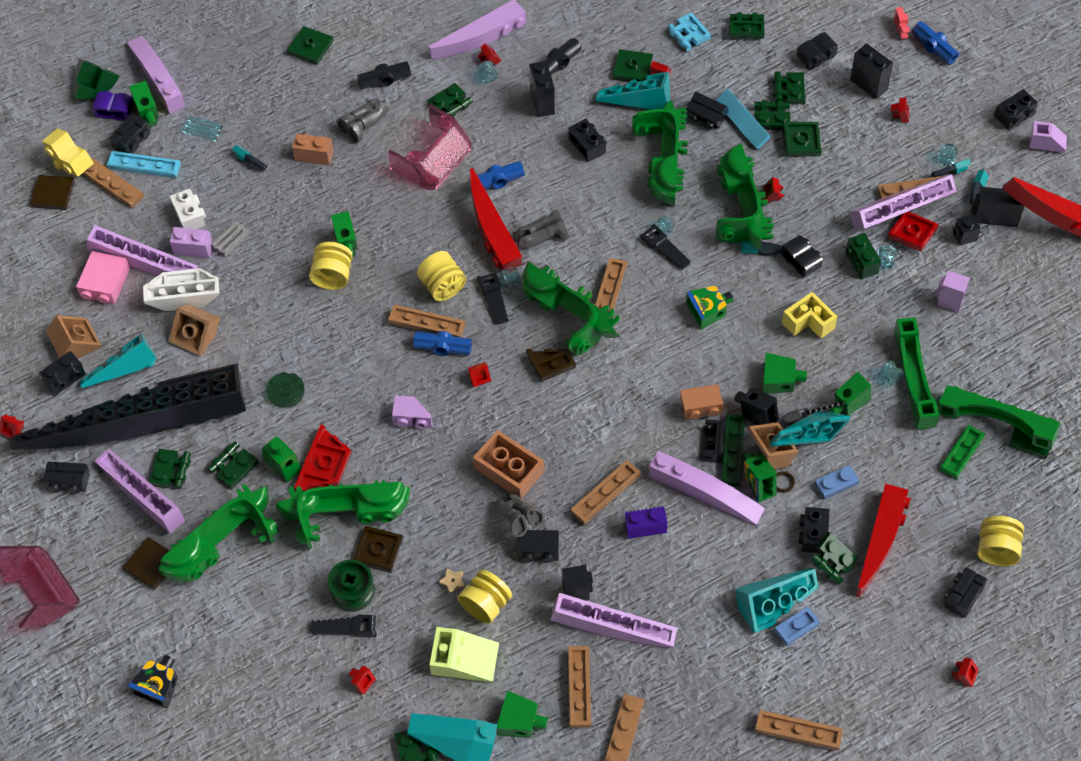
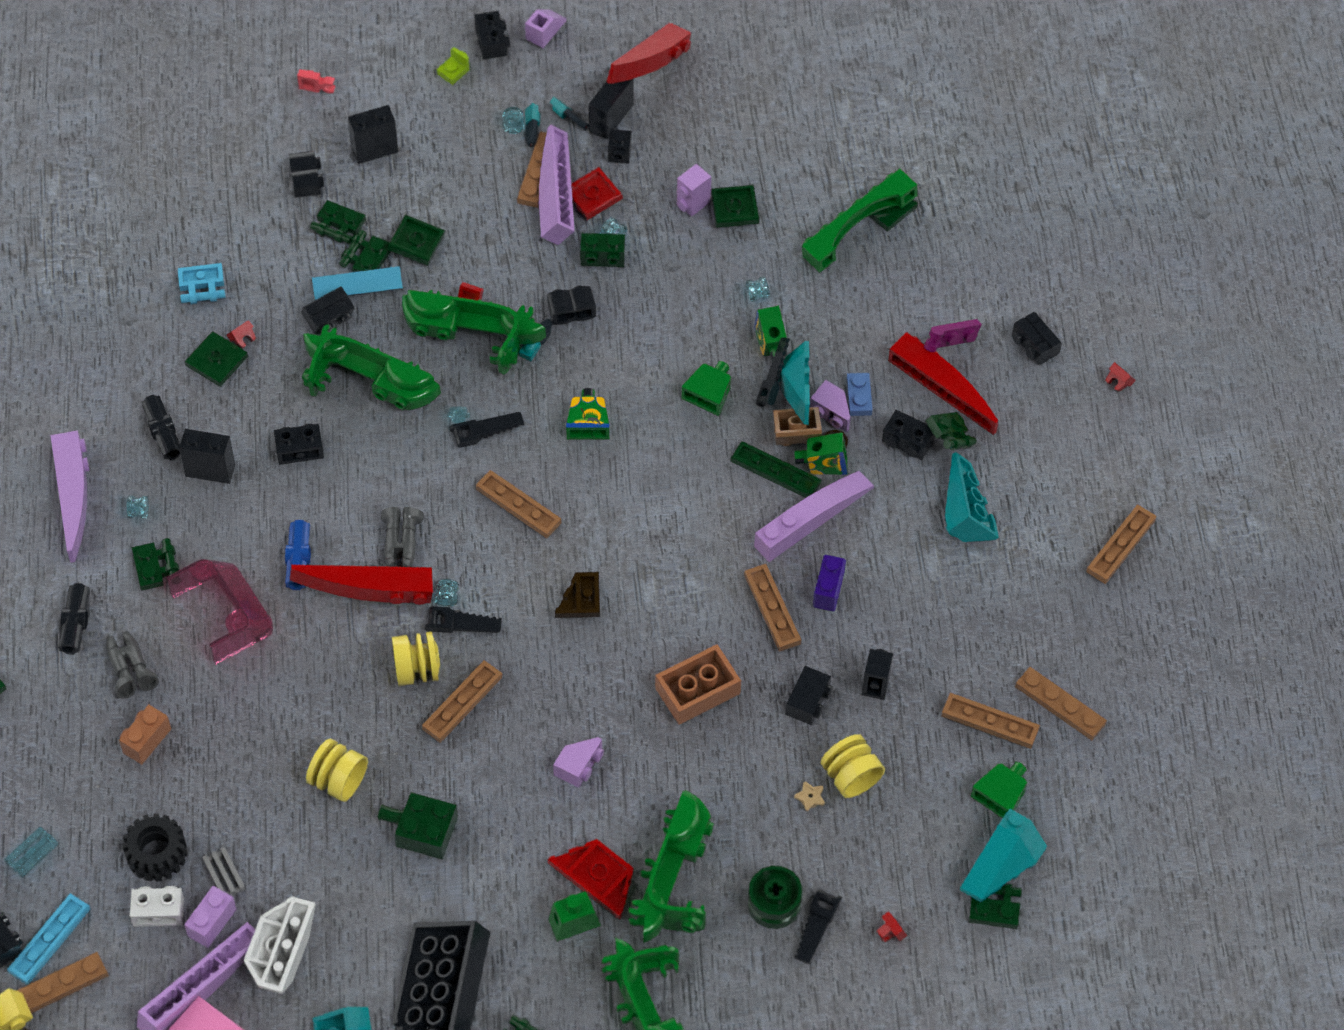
camera: 70 degrees left, 0 degrees up
medium nougat slope [168,304,220,356] -> none
dark green plate [207,441,259,490] -> none
piece [232,145,267,171] -> none
clear green tile [266,372,305,408] -> none
green torso [331,211,357,257] -> none
dark brown tile [353,526,403,573] -> none
blue piece [413,331,472,356] -> none
yellowish green slope [430,627,499,683] -> none
red tile [468,362,491,387] -> none
red tile [478,43,502,67] -> none
dark grey piece [495,493,545,537] -> none
green piece [522,261,620,356] -> none
lavender slope [550,593,677,648] -> none
teal wedge [596,72,671,109] -> none
nougat brick [680,384,723,420] -> none
black hinge [700,420,725,463] -> none
dark green plate [729,12,765,39] -> none
black torso [734,387,779,425] -> none
medium blue plate [774,606,820,646] -> none
light yellow brick [782,292,838,338] -> none
red tile [891,97,909,123] -> none
green arch [894,317,940,429] -> none
blue piece [912,21,960,65] -> none
green tile [939,425,986,480] -> none
light yellow wheel [977,516,1024,566] -> none
none -> black tyre [122,813,188,882]
none -> dark green brick [378,792,458,860]
none -> lime bracket [437,47,470,85]
none -> dark green plate [711,185,760,228]
none -> lavender slope [810,380,850,433]
none -> magenta plate [924,319,982,352]

